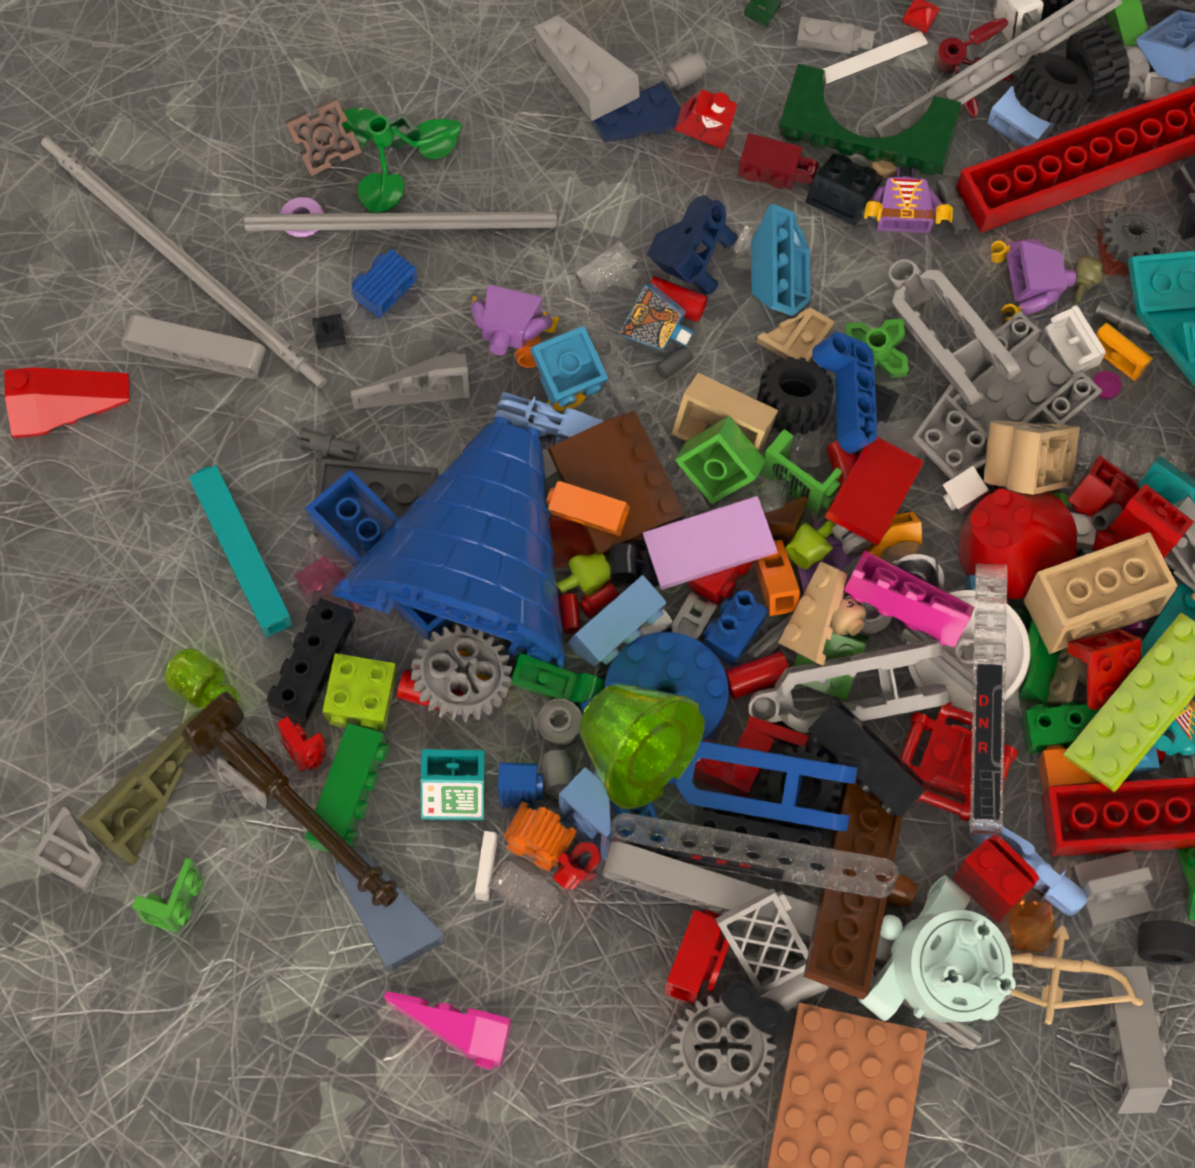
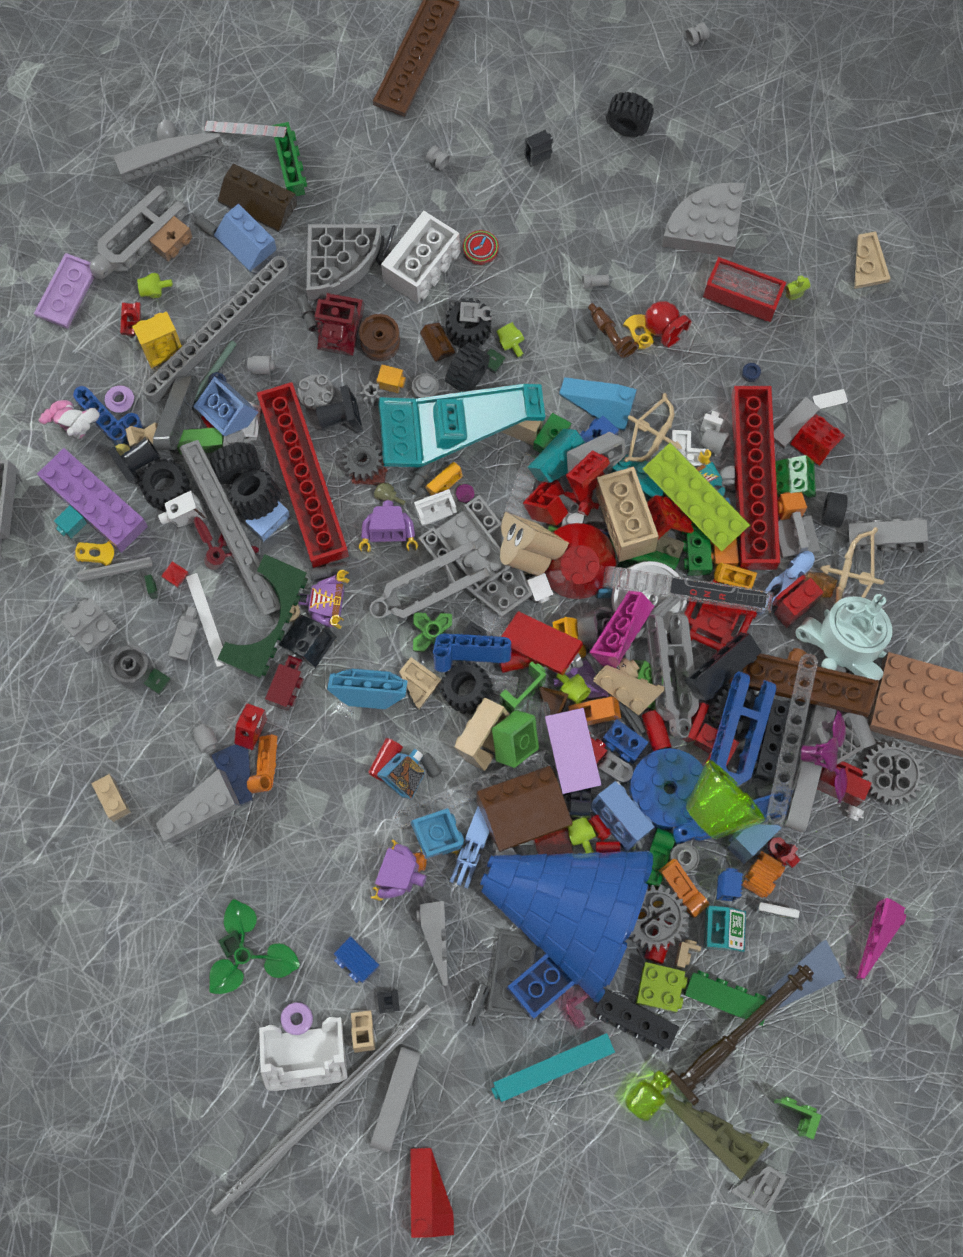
camera: 85 degrees left, 5 degrees up
light grey axle [244,212,557,231] -> none
red bracket [277,716,327,772] -> none
reddish brown brick [285,97,362,176] -> none
clear brick [488,860,568,925] -> none
light grey brick [541,750,574,799] -> none
orange brick [546,481,630,536] -> none
clear plate [576,241,638,298] -> none
dark blue piece [647,195,738,295] -> none
black brick [721,979,788,1036] -> none
none -> orange plate [247,734,277,793]
none -> white windscreen [259,1017,348,1091]
none -> tan brick [351,1010,375,1053]
none -> orange plate [658,858,710,918]
none -> tan bracket [674,940,701,969]
none -> light orange brick [714,562,757,590]
none -> orange brick [777,492,807,520]
none -> magenta plant [801,711,847,804]
none -> white plate [845,805,864,821]

